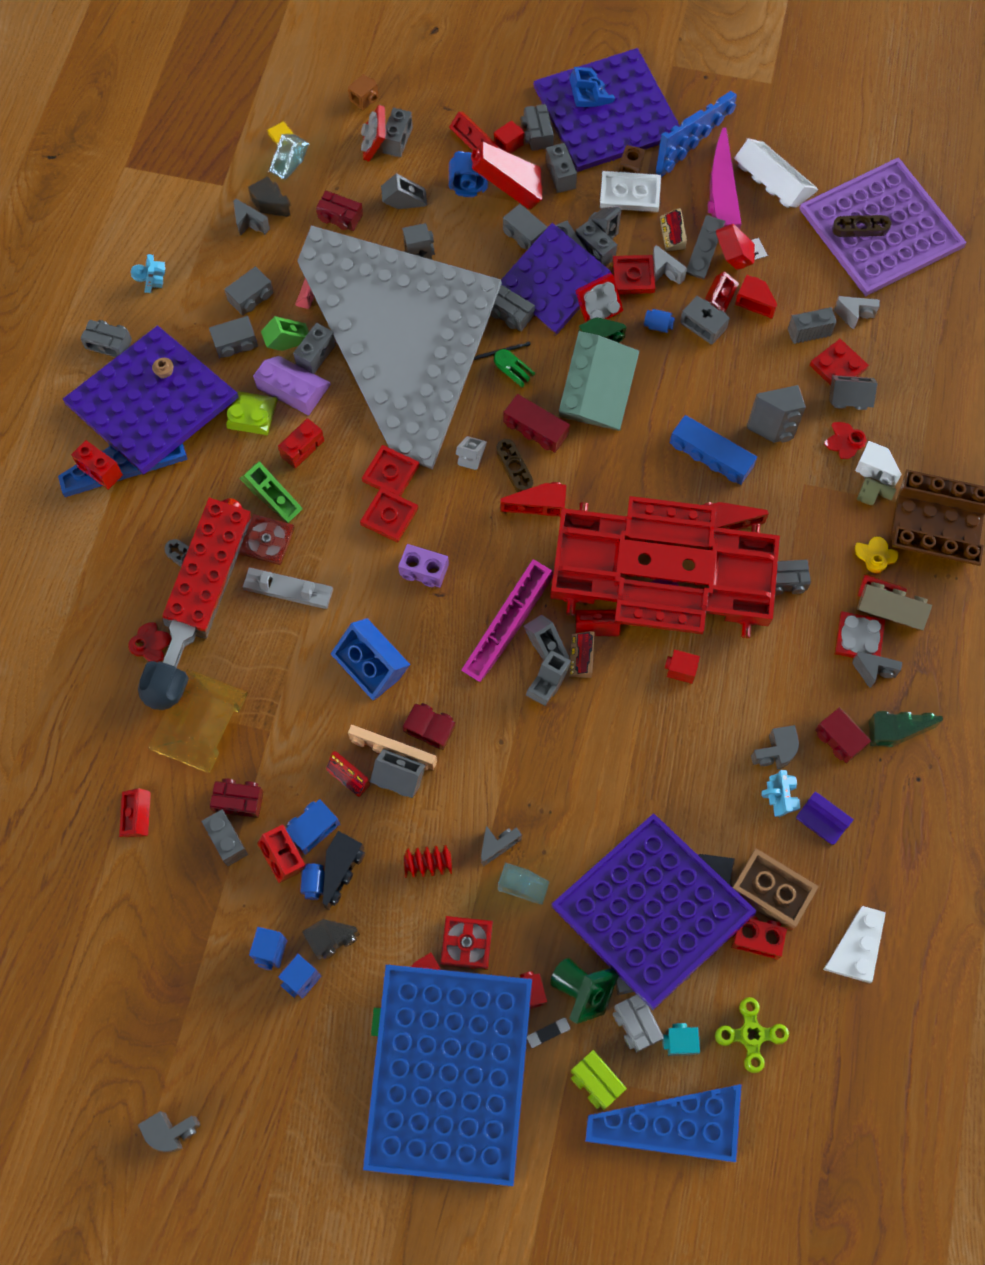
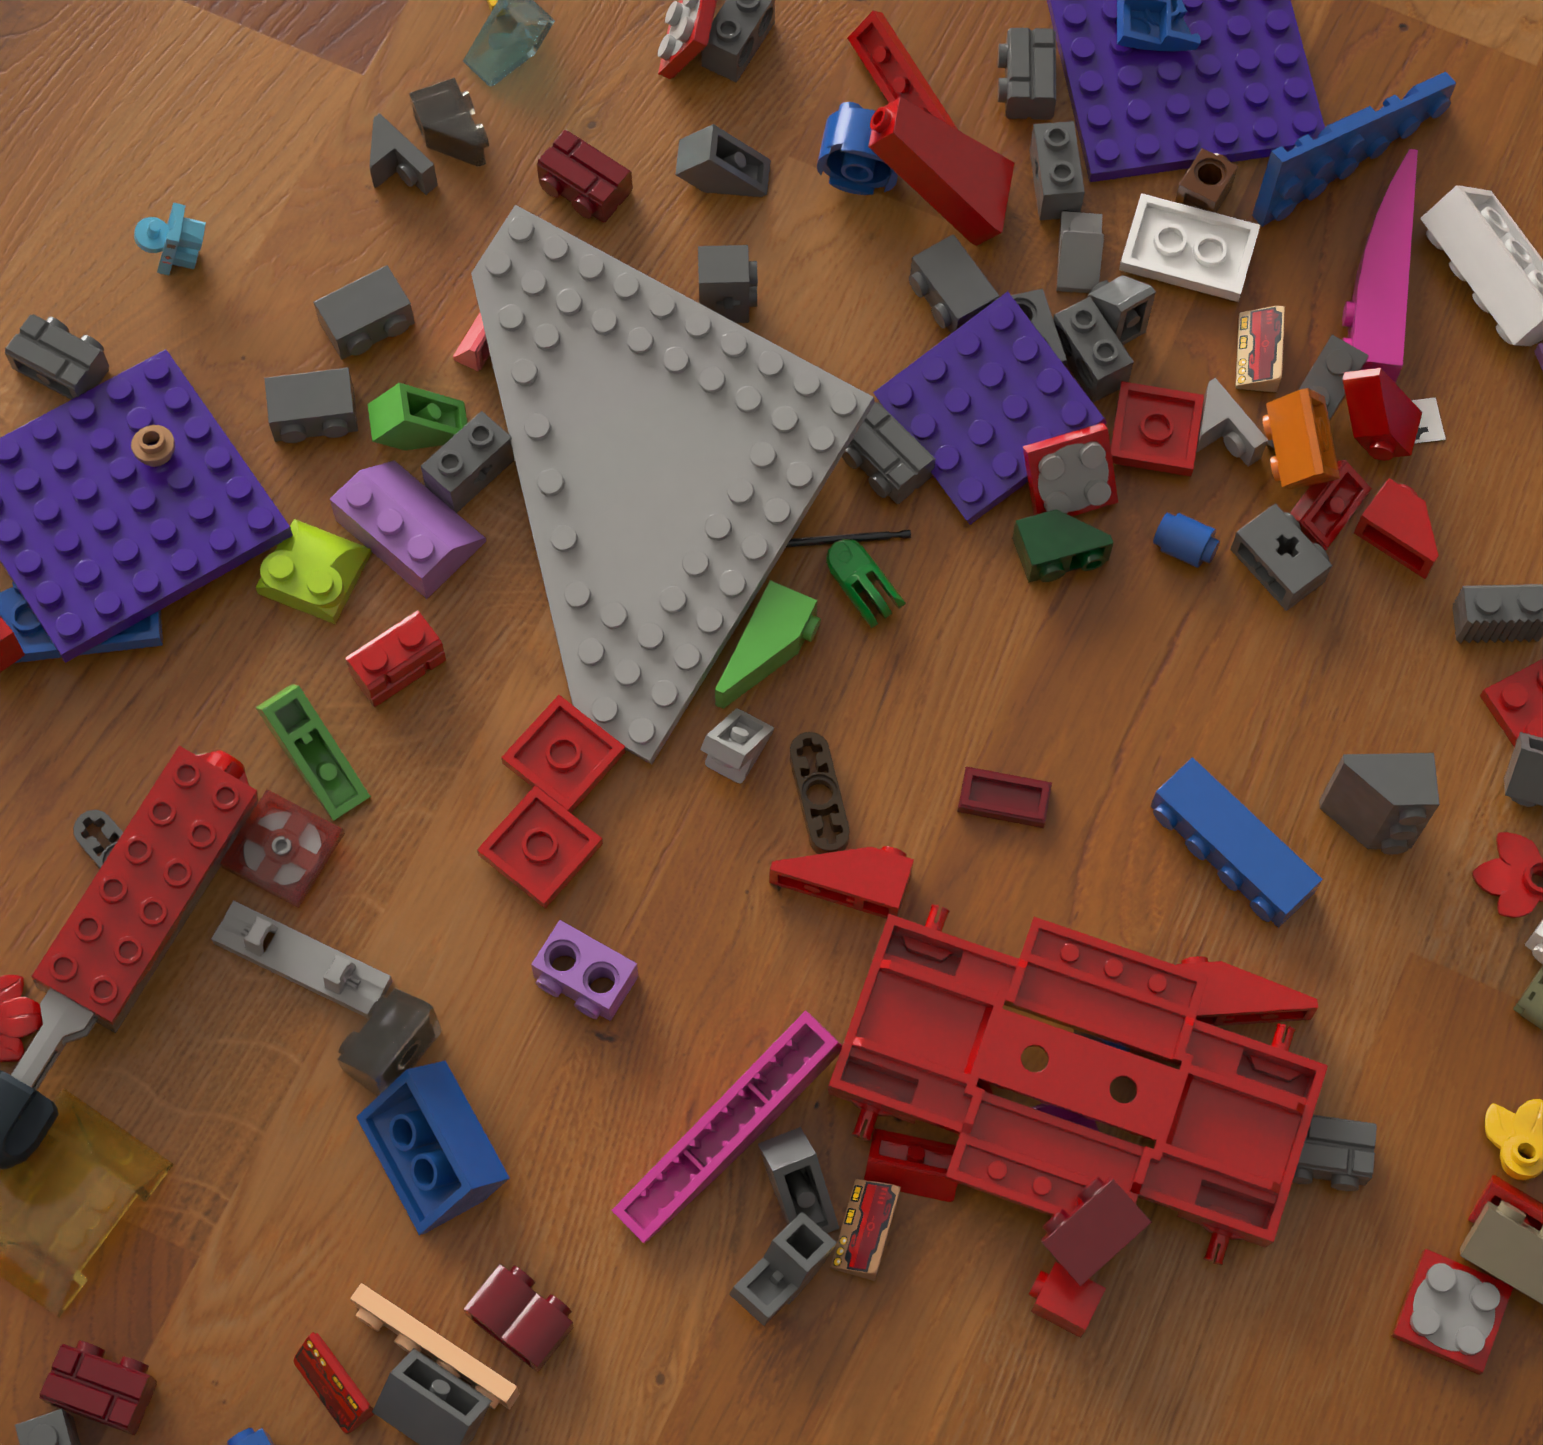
camera: 10 degrees right, 0 degrees up
red brick [494,120,524,154] -> none
dark red brick [503,394,570,453] -> none
sand green slope [559,331,639,431] -> none
dark grey slope [852,651,902,688] -> none
none -> clear smoke slope [337,988,442,1097]
none -> bright green slope [715,580,821,709]
none -> dark red tile [957,766,1052,828]
none -> dark red brick [1041,1177,1152,1286]
none -> light grey slope [1056,211,1104,293]
none -> orange slope [1263,388,1340,490]

